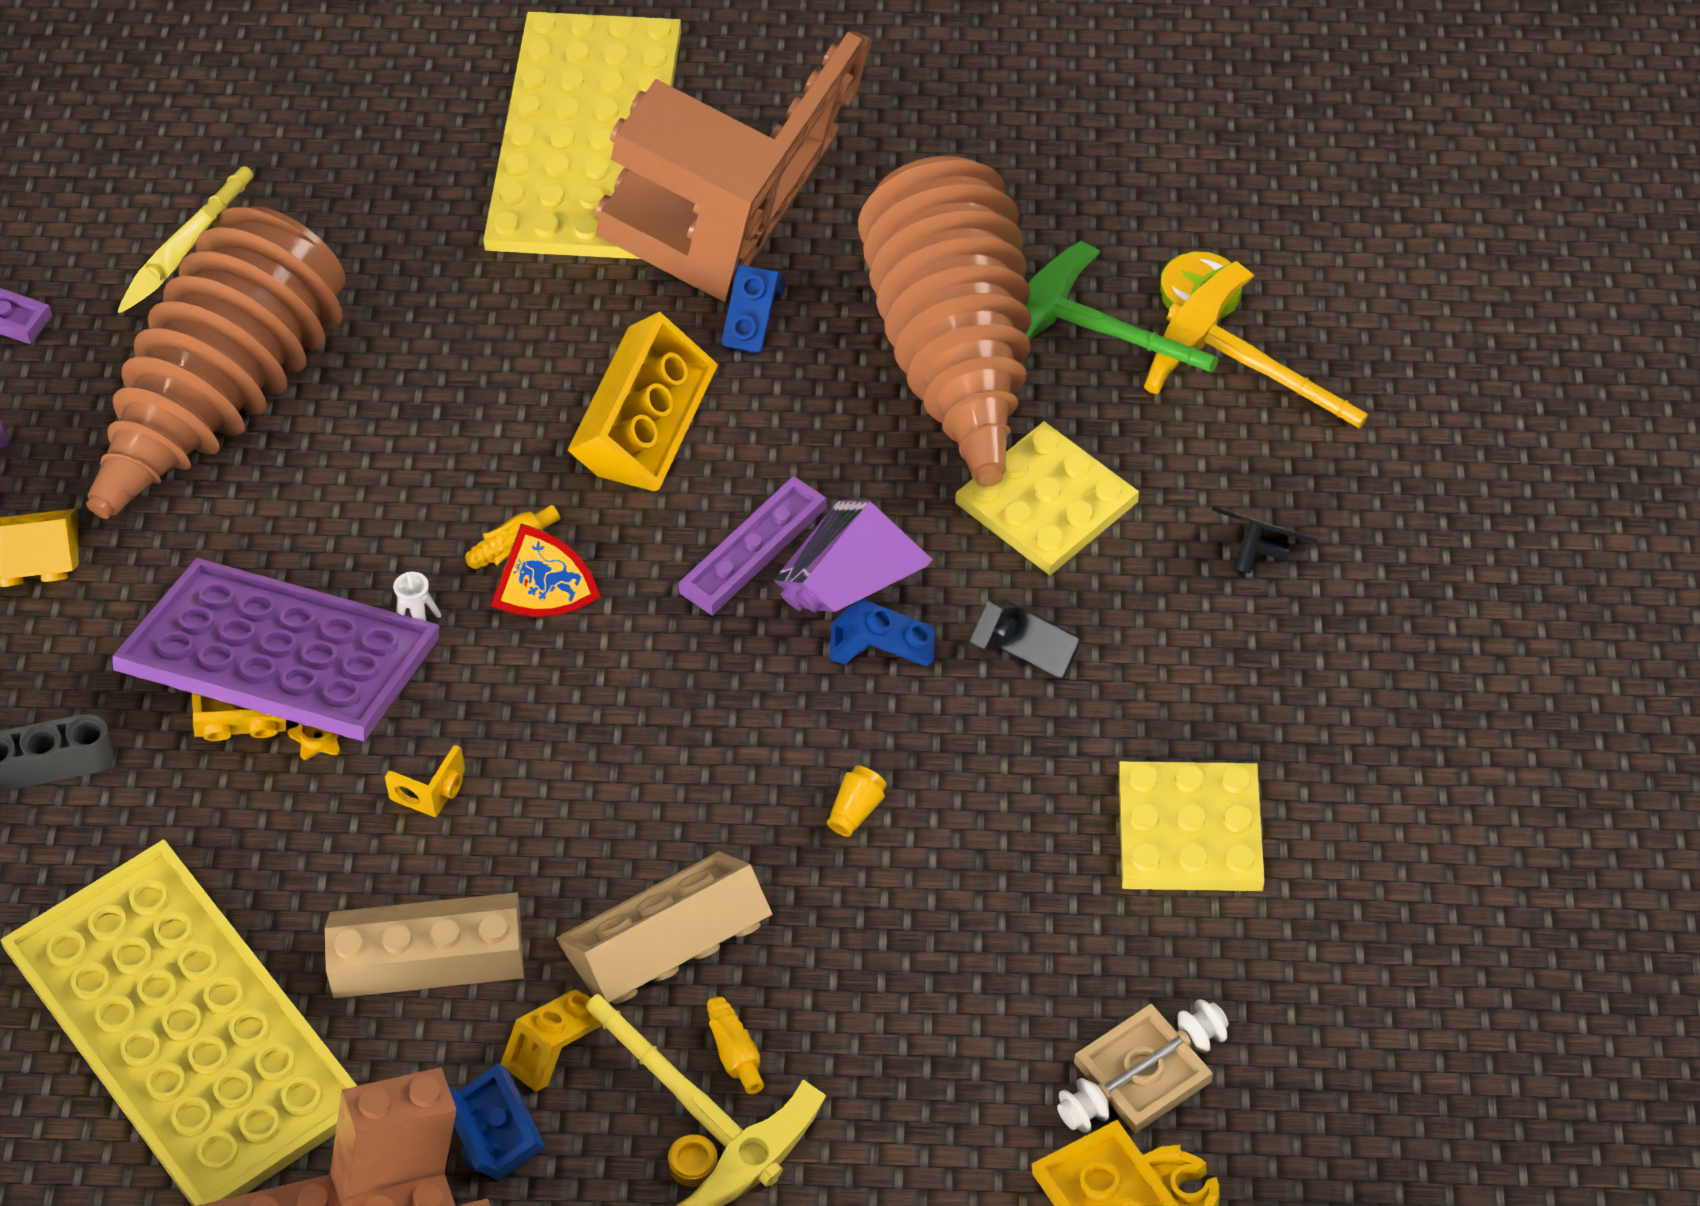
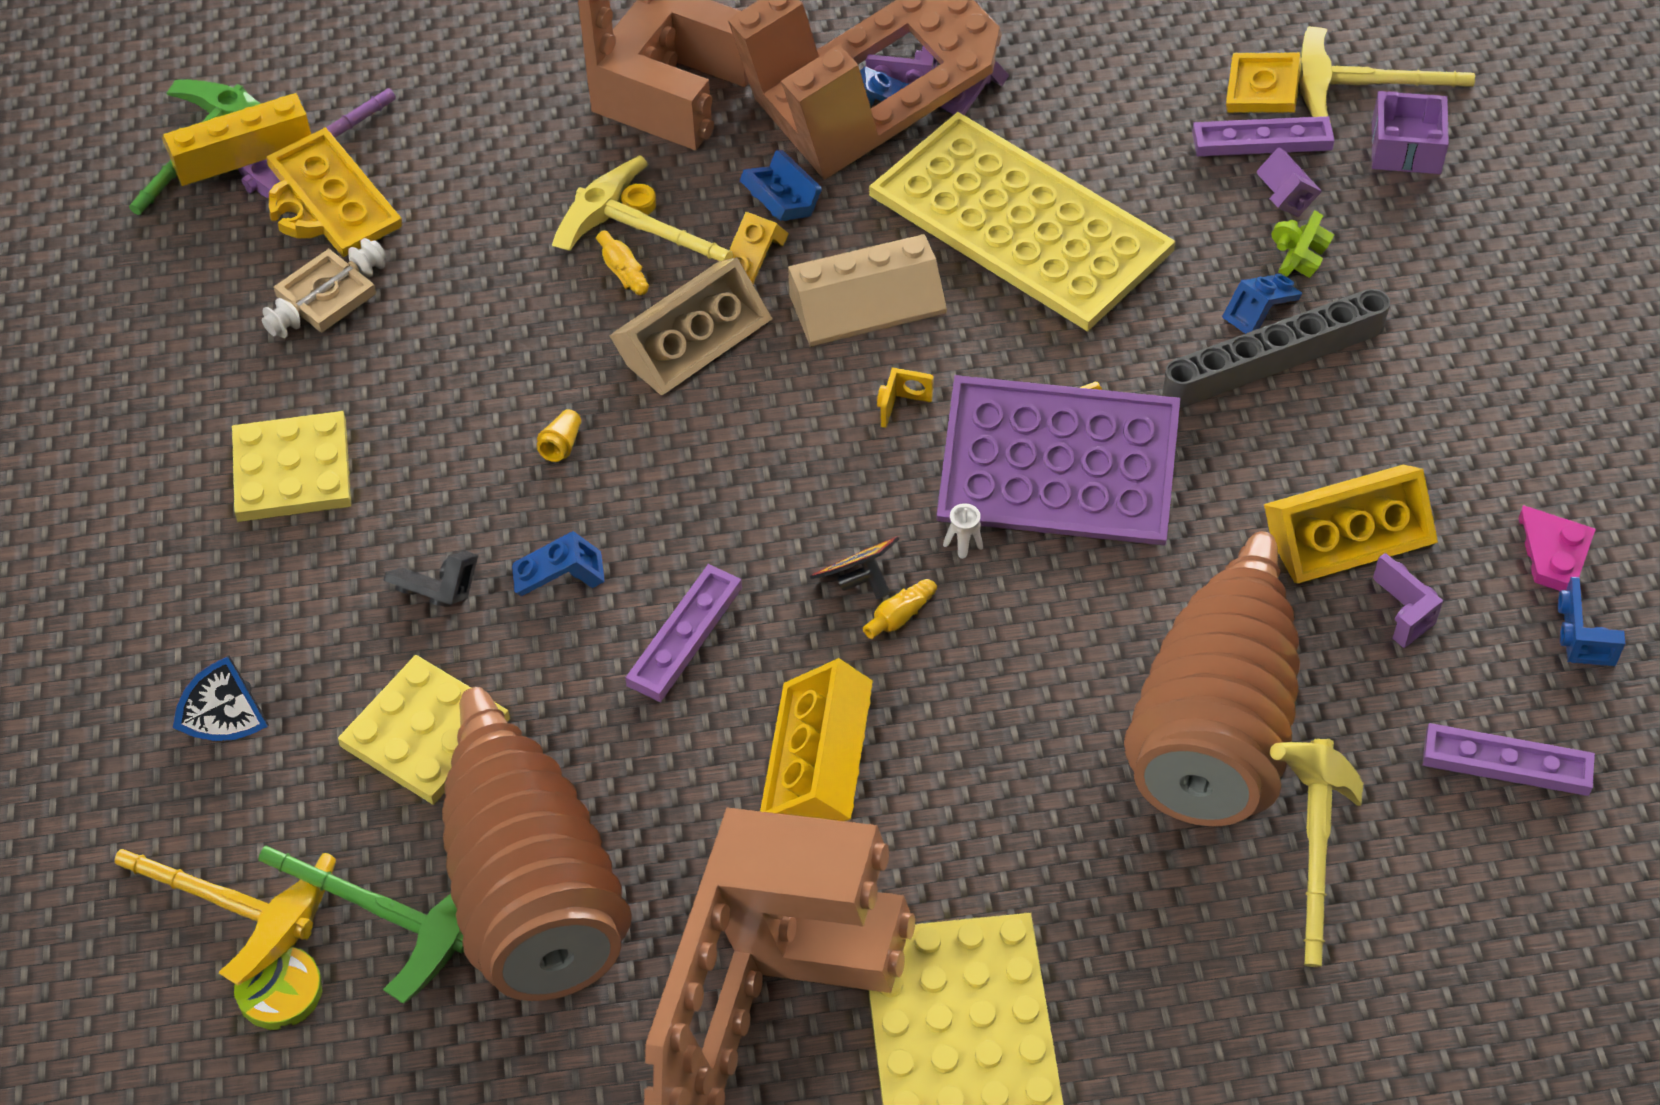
camera: 170 degrees right, 0 degrees up
medium lavender slope [773,500,933,612] -> none

